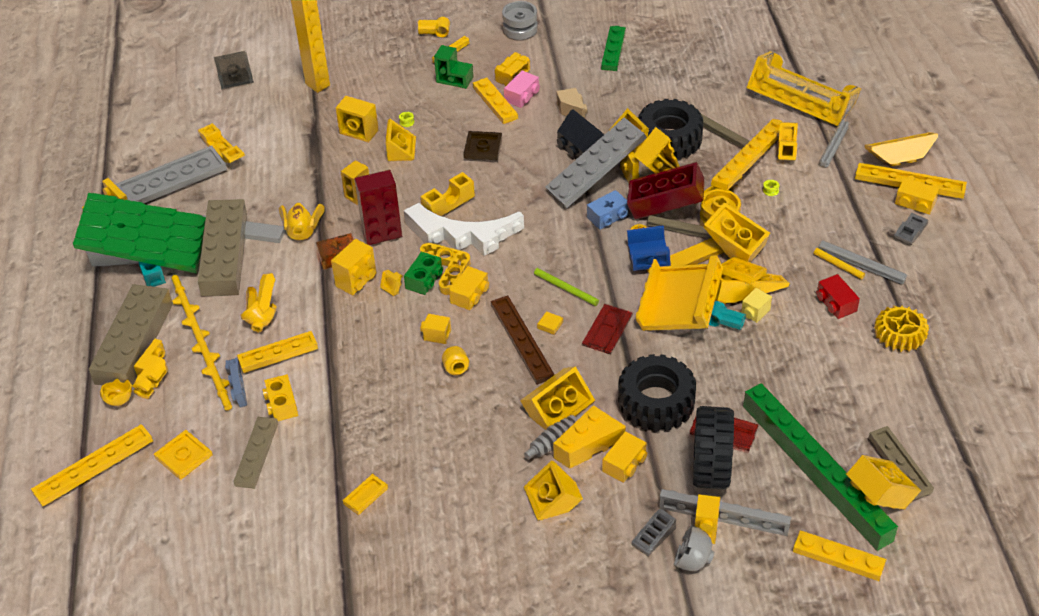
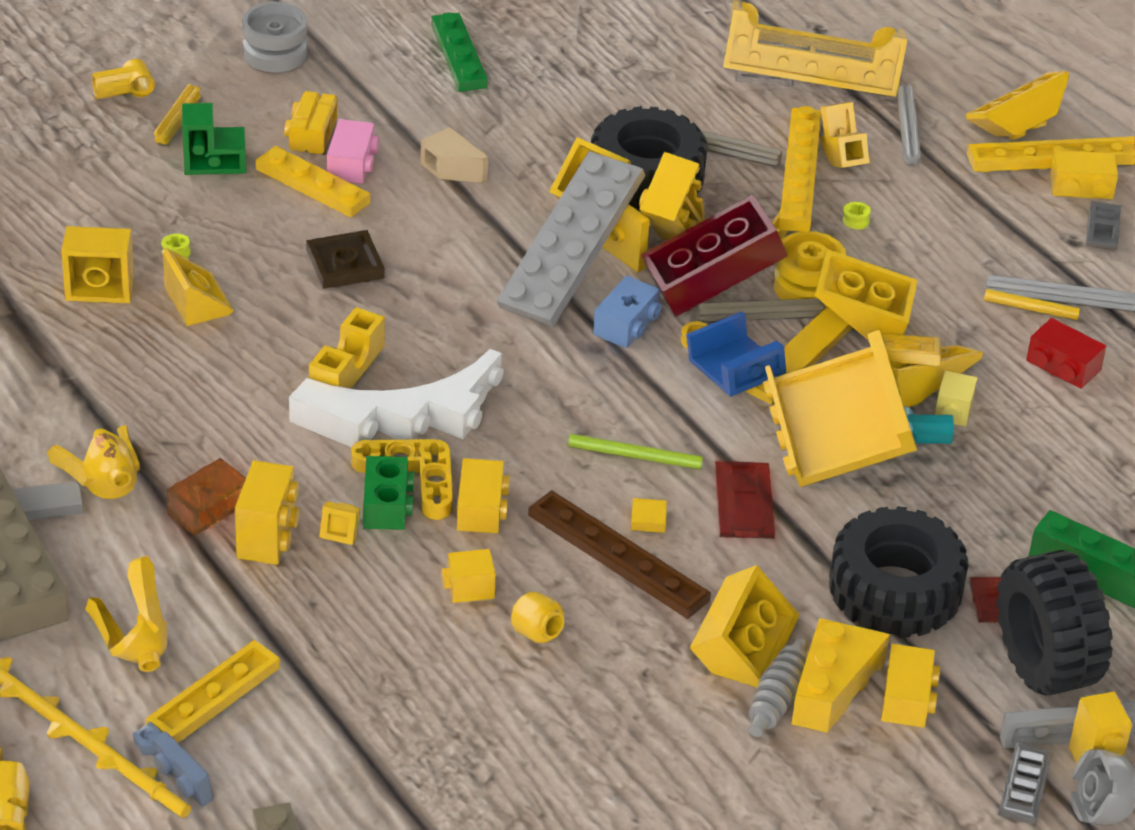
camera: 30 degrees left, 5 degrees down
yellow brick [262,374,299,421] -> none
yellow brick [340,160,369,205] -> none
dark red brick [354,170,403,245] -> none
yellow slope [524,460,583,520] -> none
black slope [557,109,605,159] -> none

